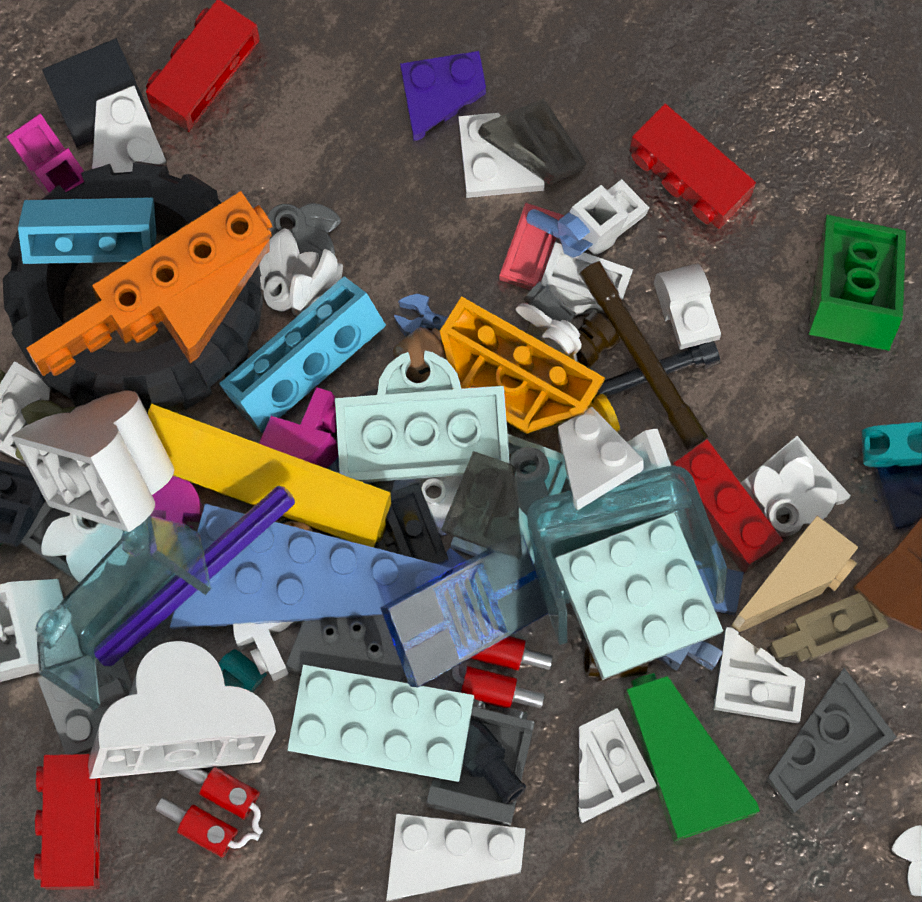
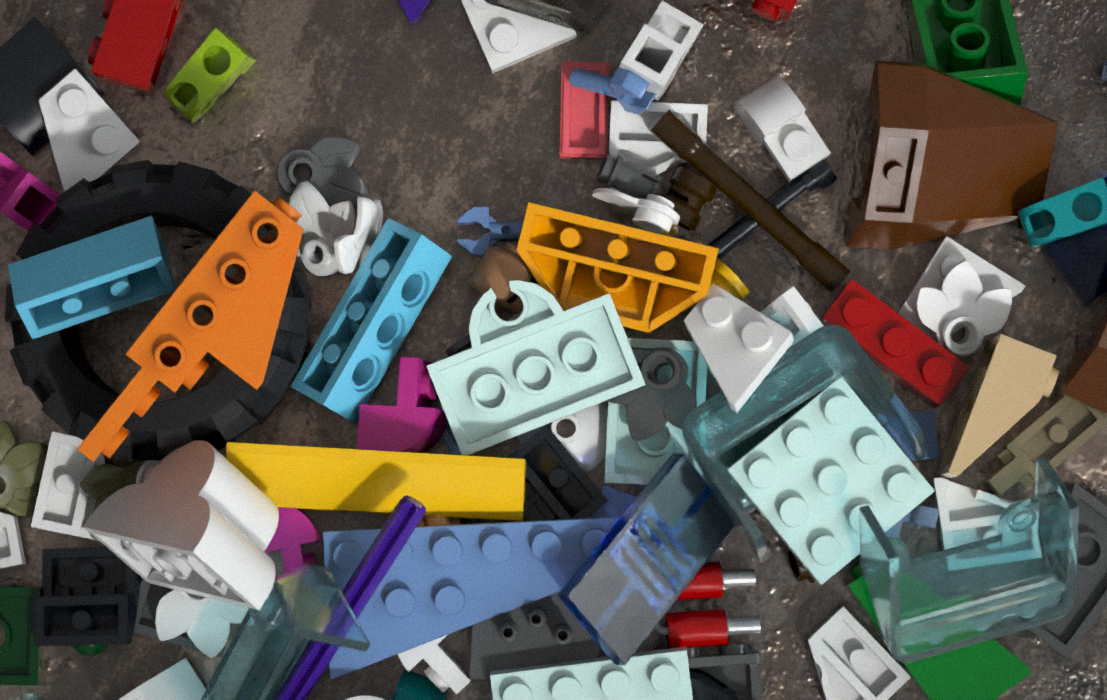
camera: 15 degrees left, 10 degrees up
clear smoke wing [441,451,522,560] -> none
none -> lime leg [163,27,256,123]
none -> reddish brown wedge [844,60,1058,250]
none -> clear light blue windscreen [859,457,1079,662]

